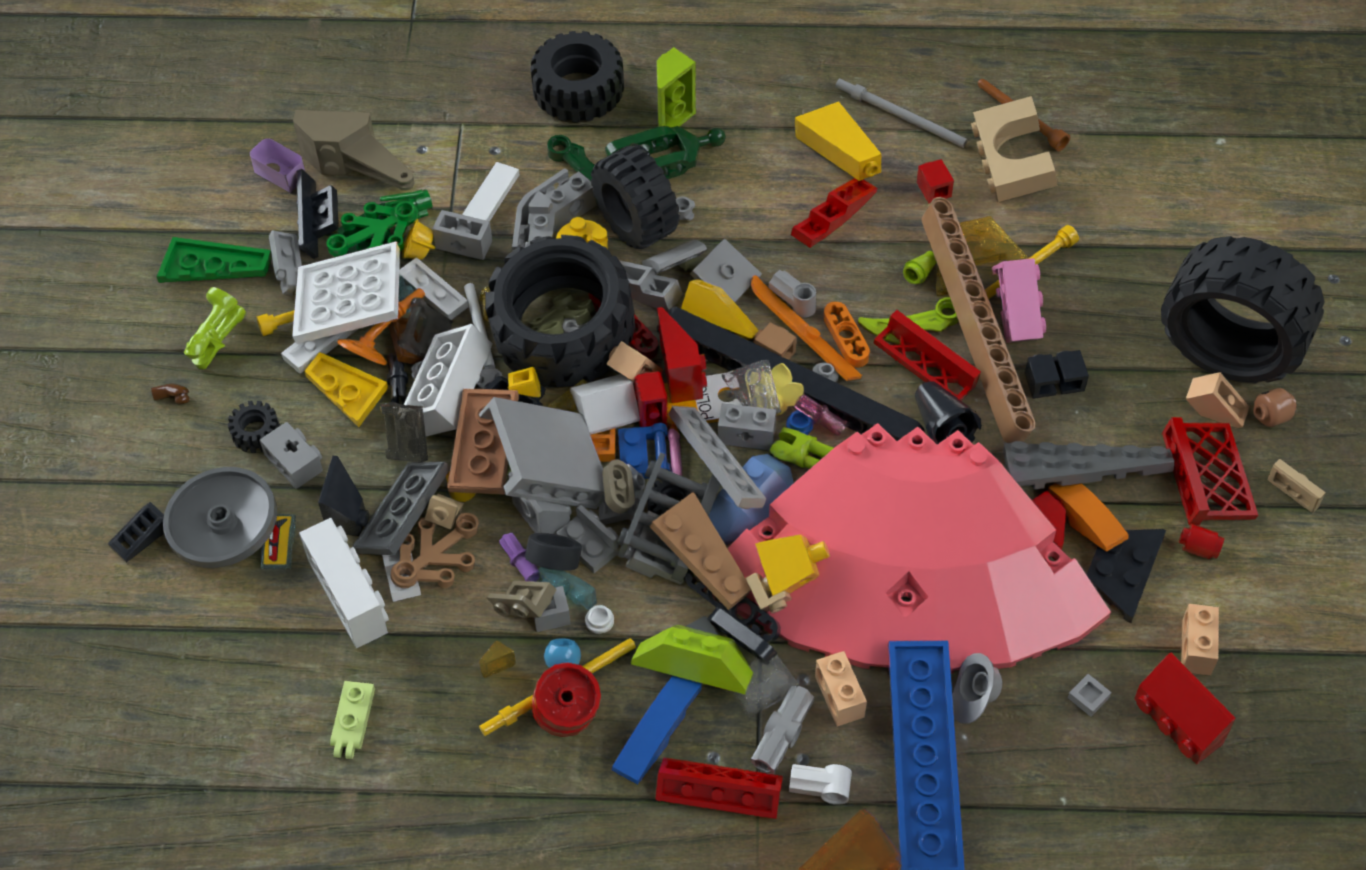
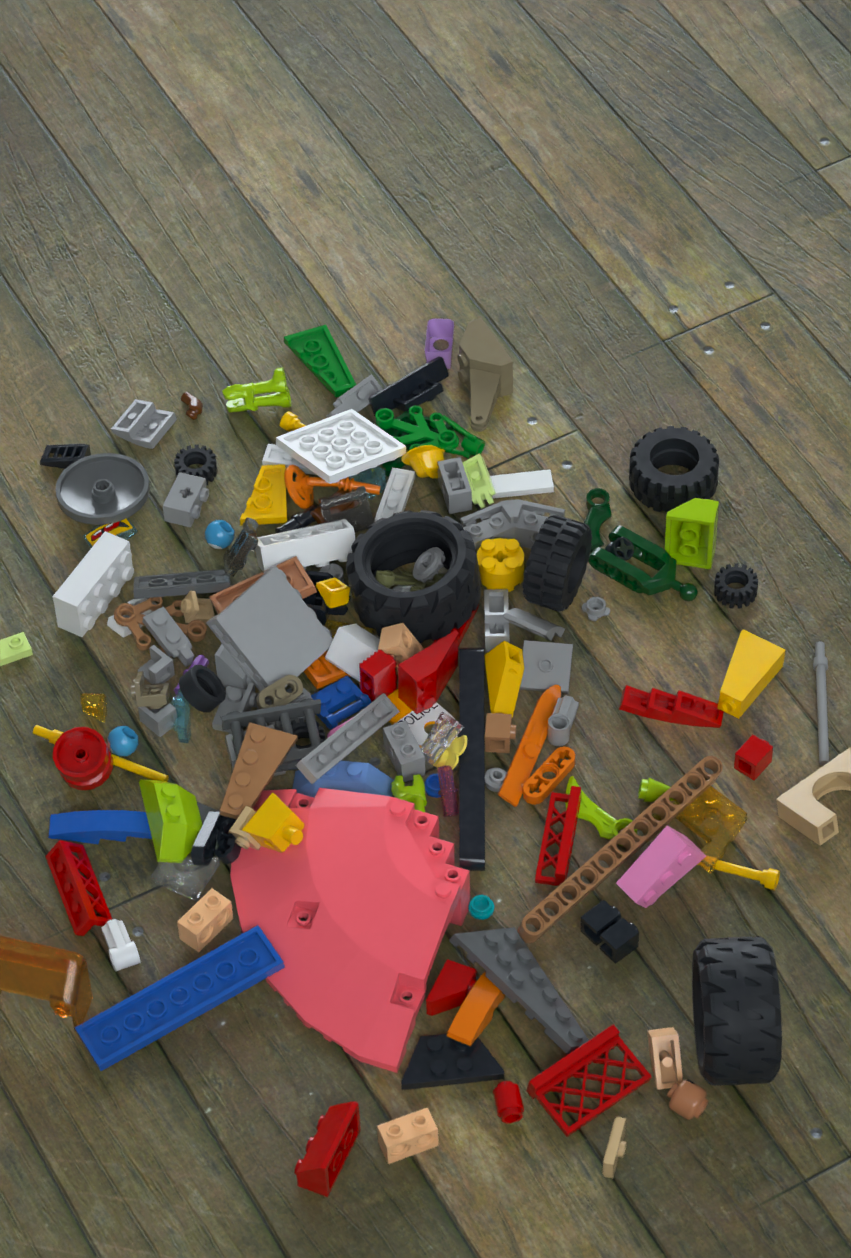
camera: 60 degrees right, 5 degrees down
black slope [318,455,369,537] -> none
white plate [585,605,614,634] -> none
light grey piece [751,686,814,774] -> none
black cone [915,381,982,445] -> none
light grey piece [952,653,1002,724] -> none
light grey plate [1068,674,1112,717] -> none
none -> light grey slope [111,399,177,449]
none -> light grey panel [138,645,175,684]
none -> light grey hinge [142,607,194,667]
none -> dark azure piece [205,520,234,549]
none -> light grey gear [413,547,446,583]
none -> yellowish green hinge [462,453,496,509]
none -> black tyre [714,563,758,609]

